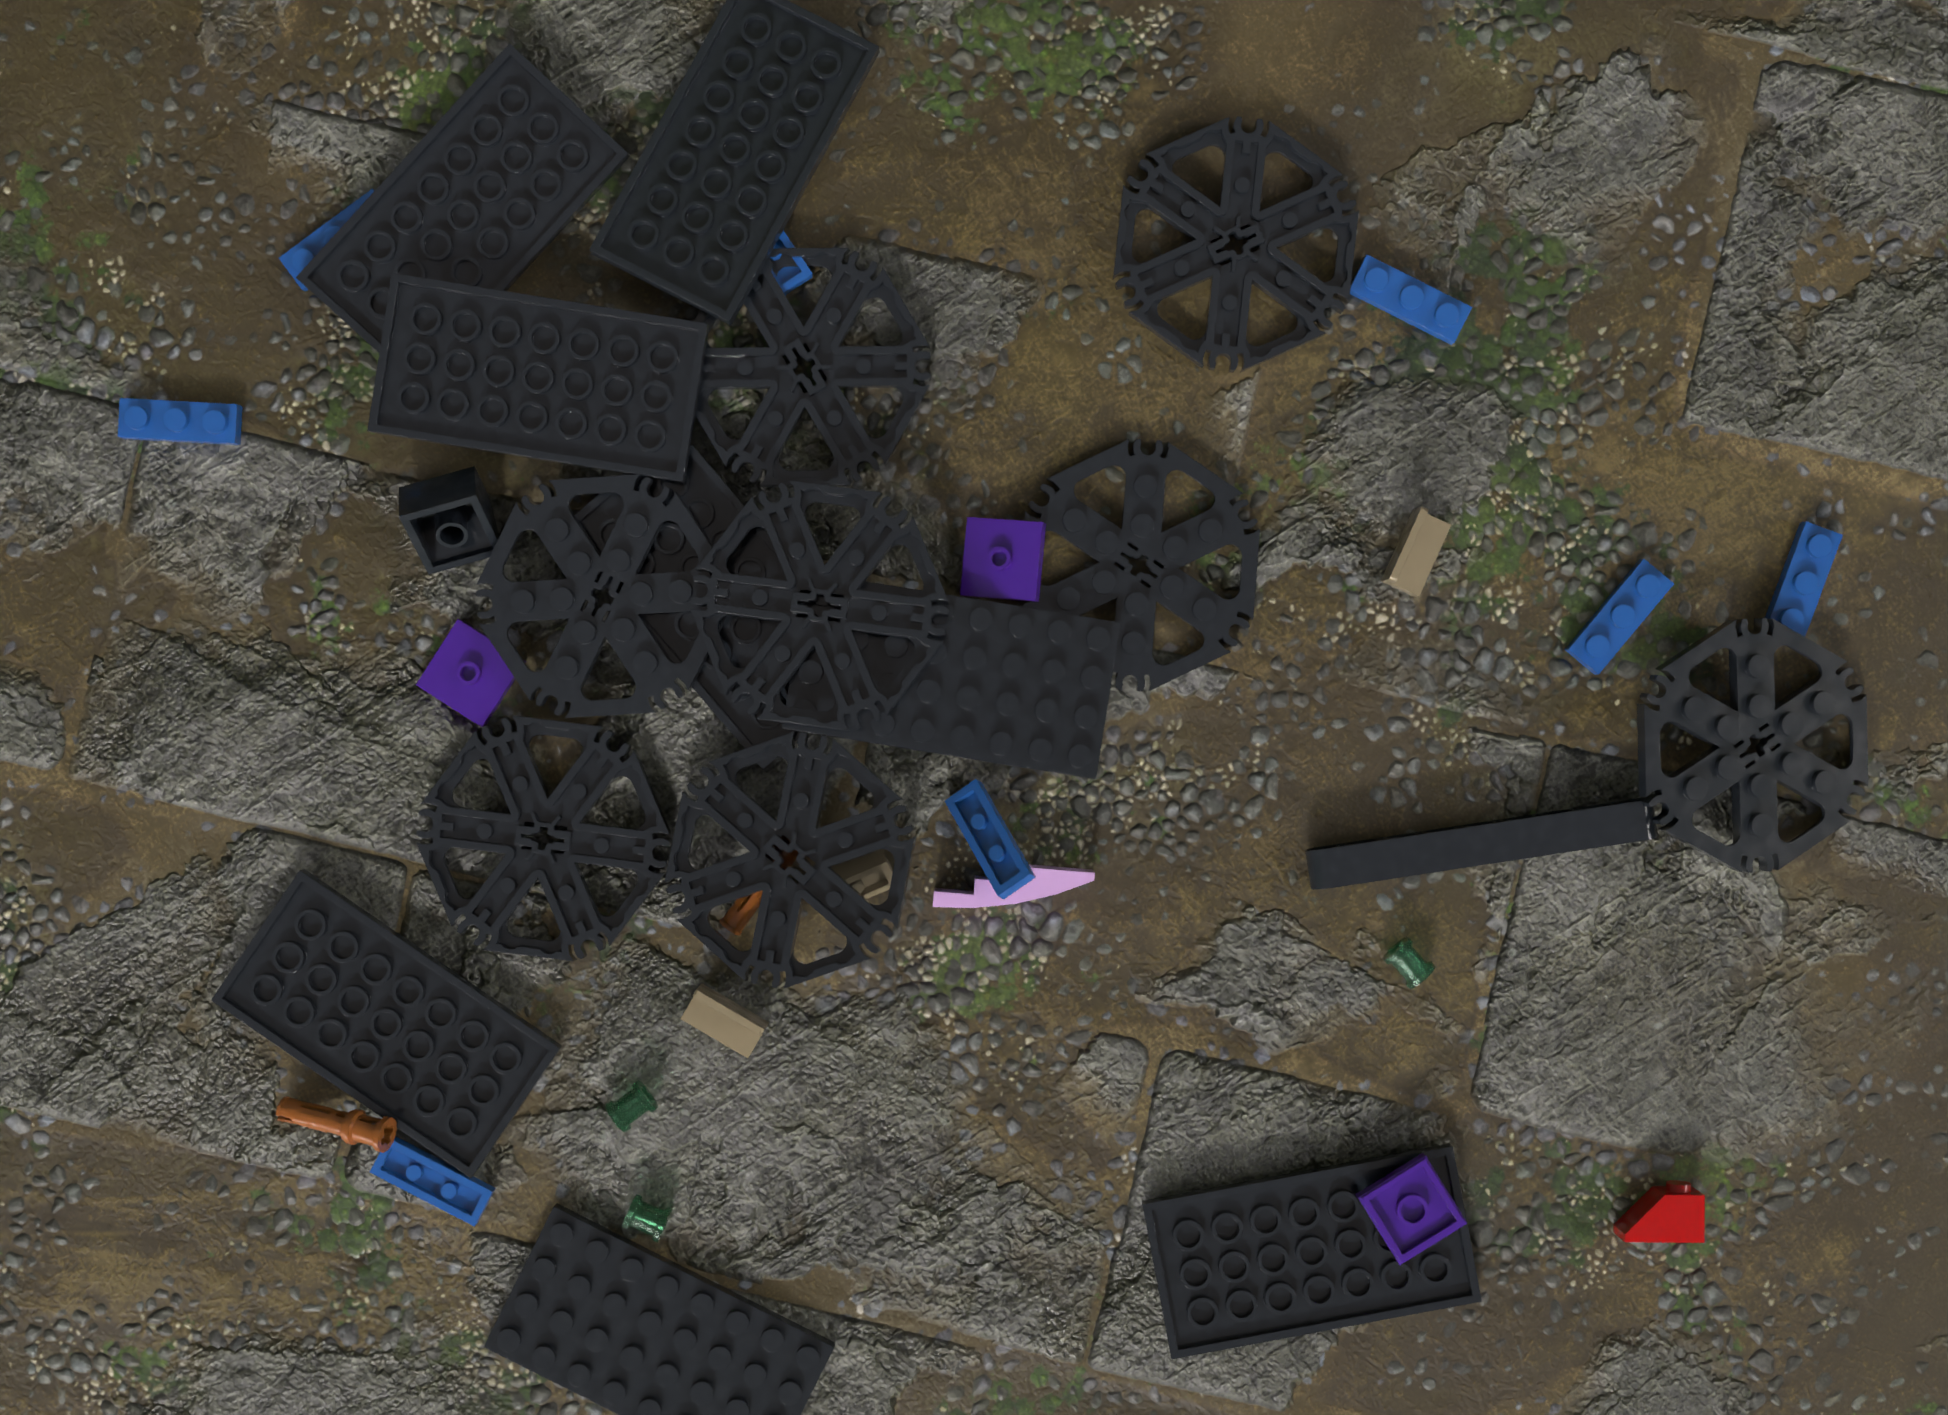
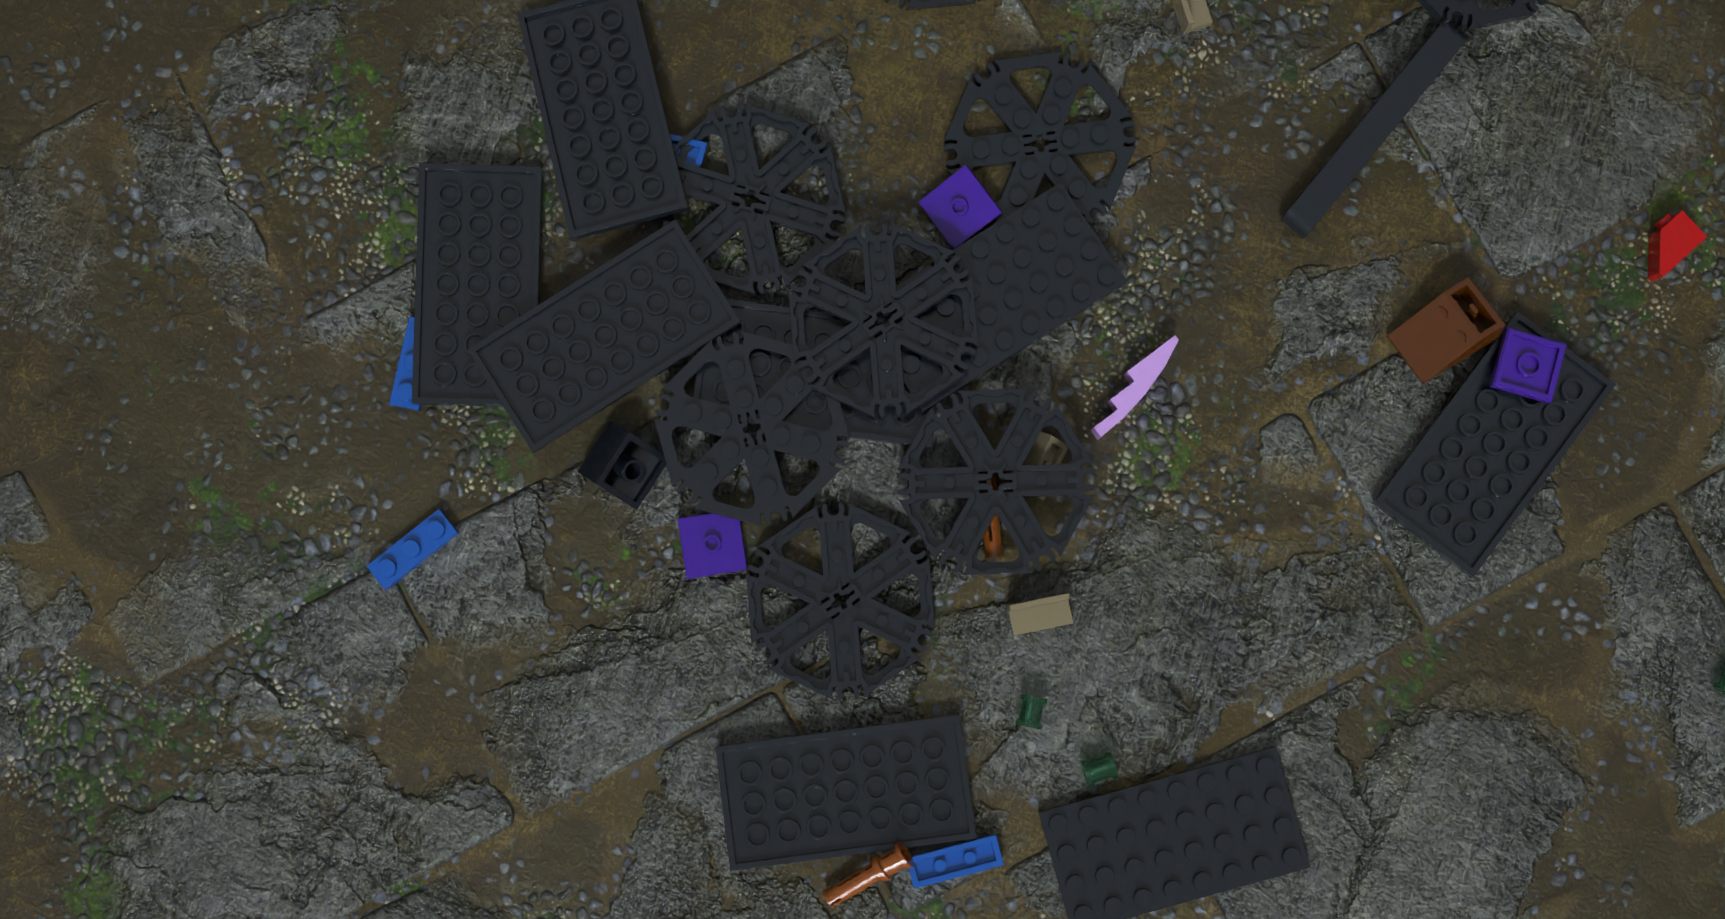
camera: 40 degrees left, 5 degrees down
blue plate [945,779,1036,899] -> none
clear green bush [1382,936,1436,989] -> none
none -> reddish brown slope [1387,277,1505,384]

